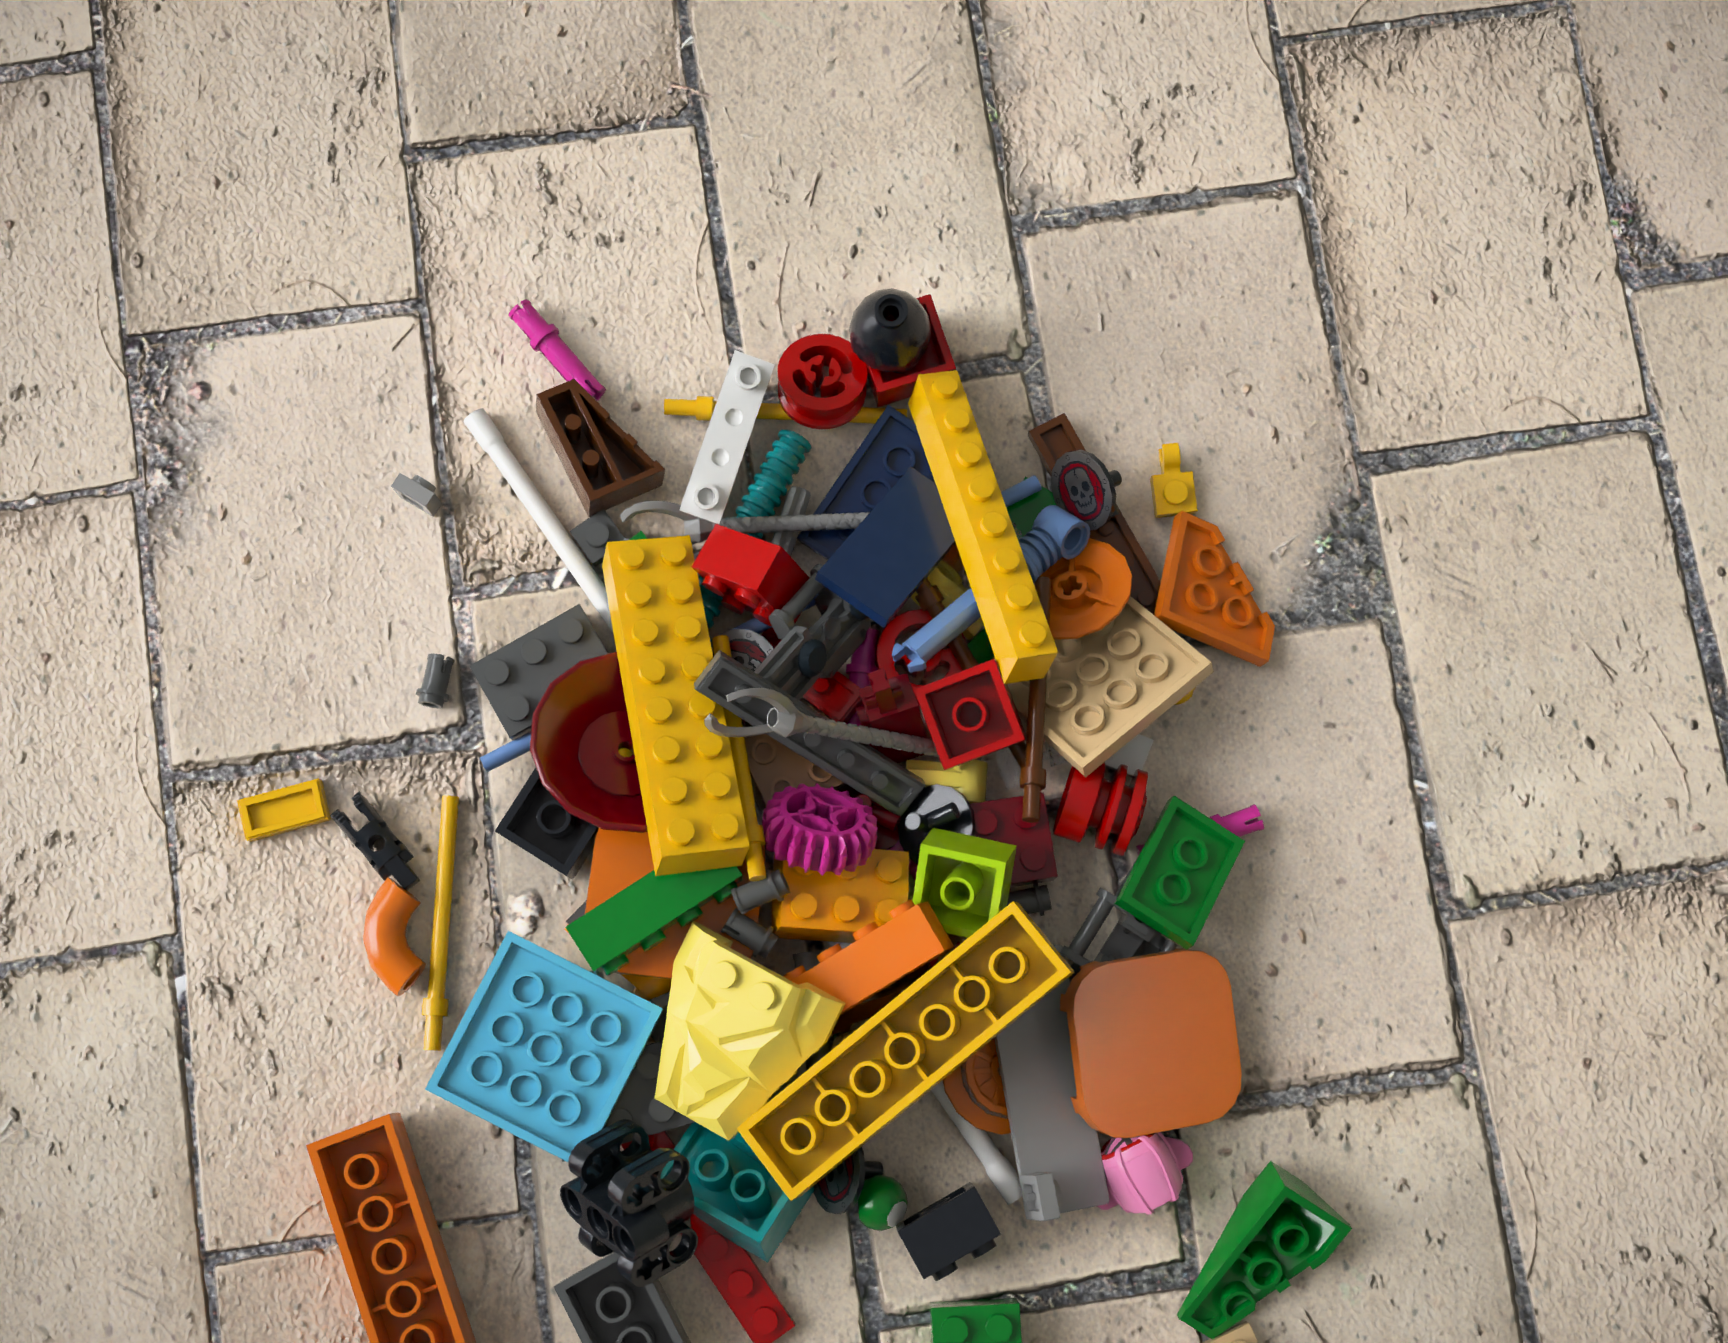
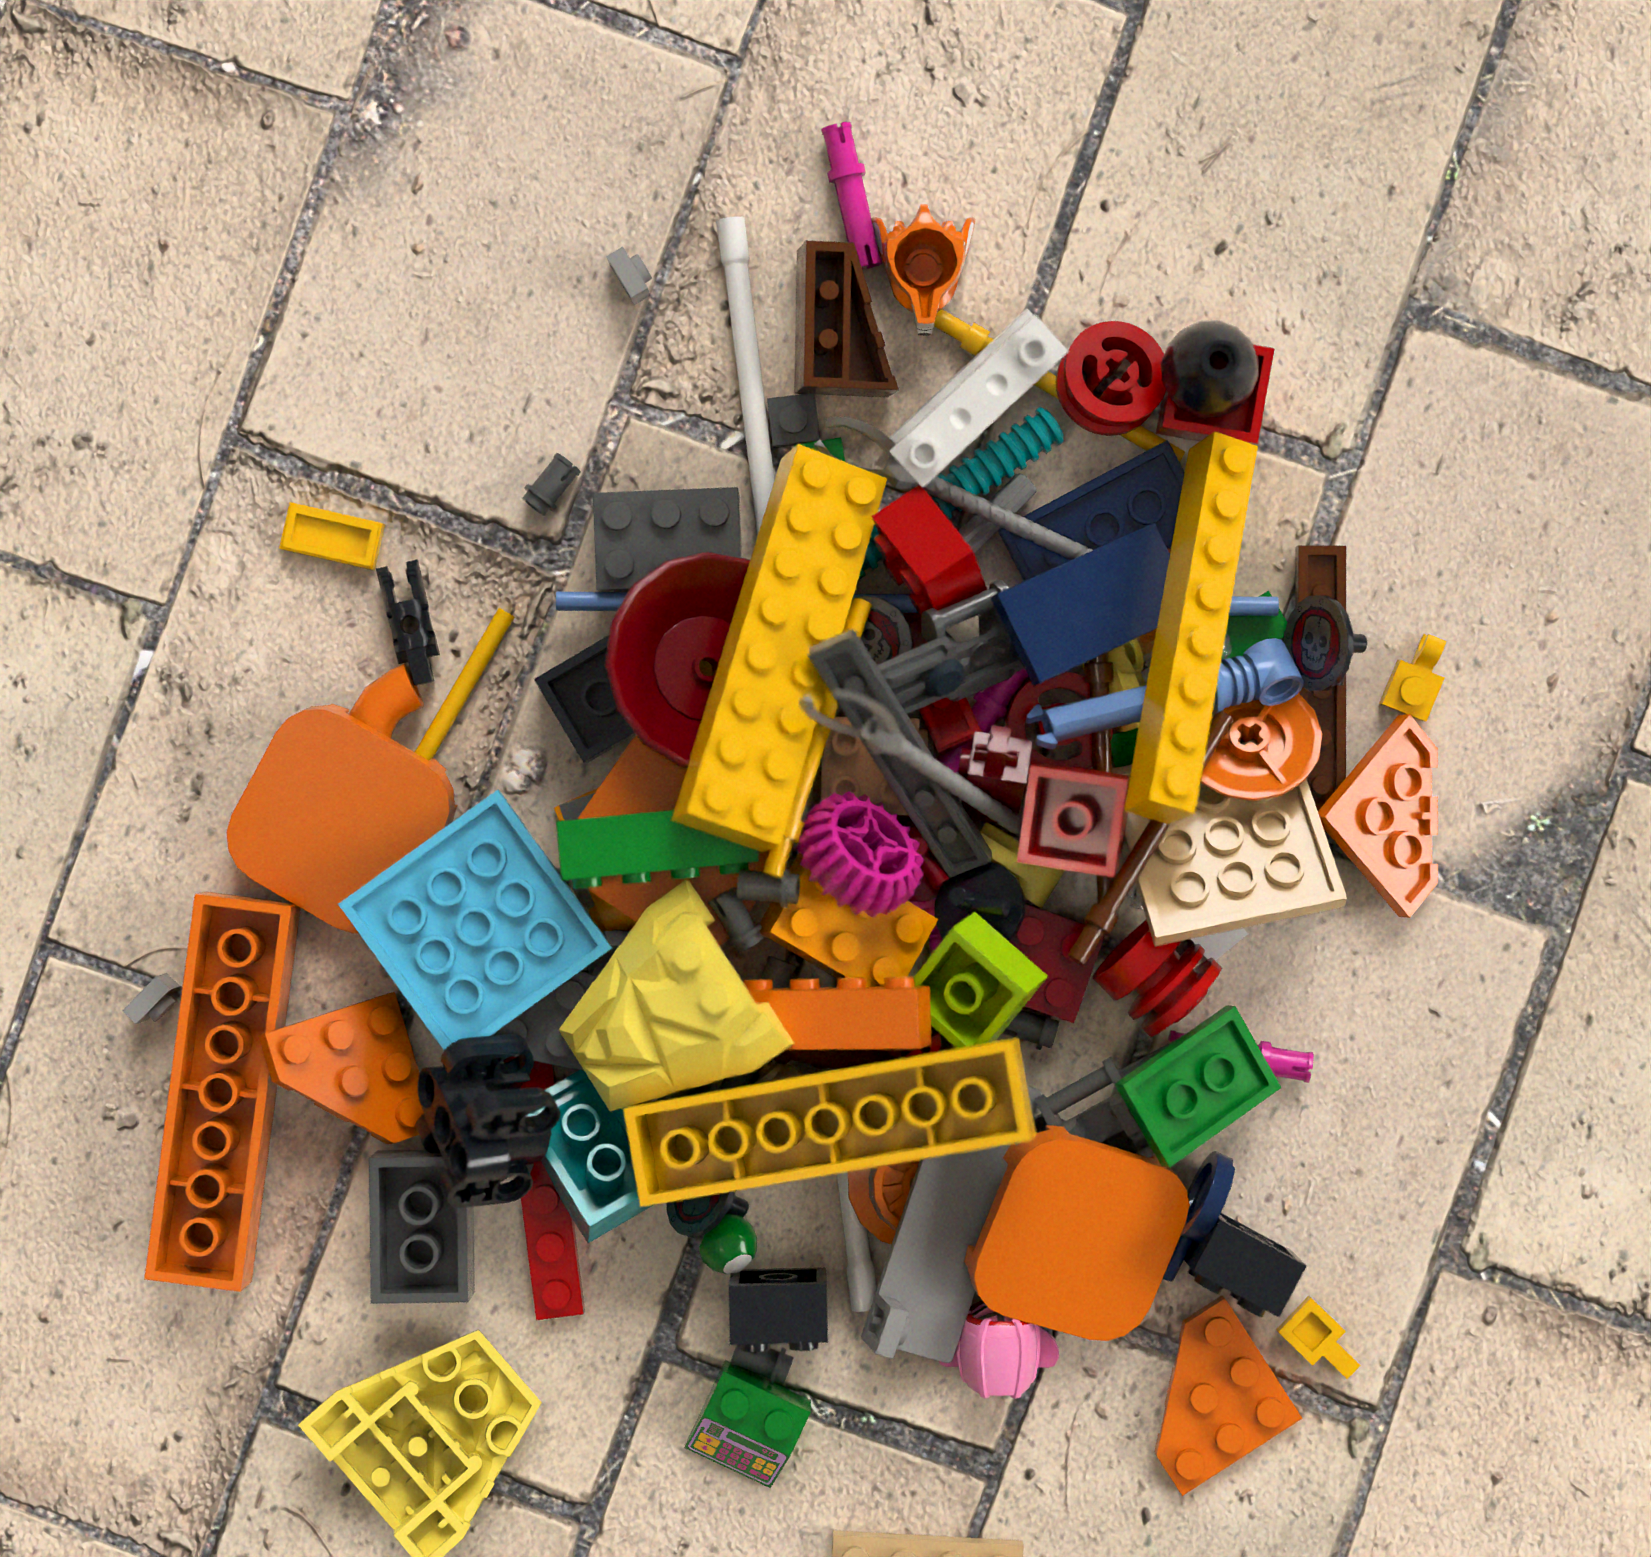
camera: 25 degrees right, 10 degrees up
green wedge [1177,1161,1352,1339] -> none
none -> light grey plate [122,973,180,1024]
none -> orange tile [226,704,458,934]
none -> orange plate [258,992,424,1144]
none -> dark grey pin [730,1345,794,1385]
none -> orange piece [871,204,975,336]
none -> orange plate [1154,1295,1303,1496]
none -> dark blue piece [1163,1151,1235,1282]
none -> black brick [1184,1213,1307,1318]
none -> yellow plate [1276,1296,1361,1379]

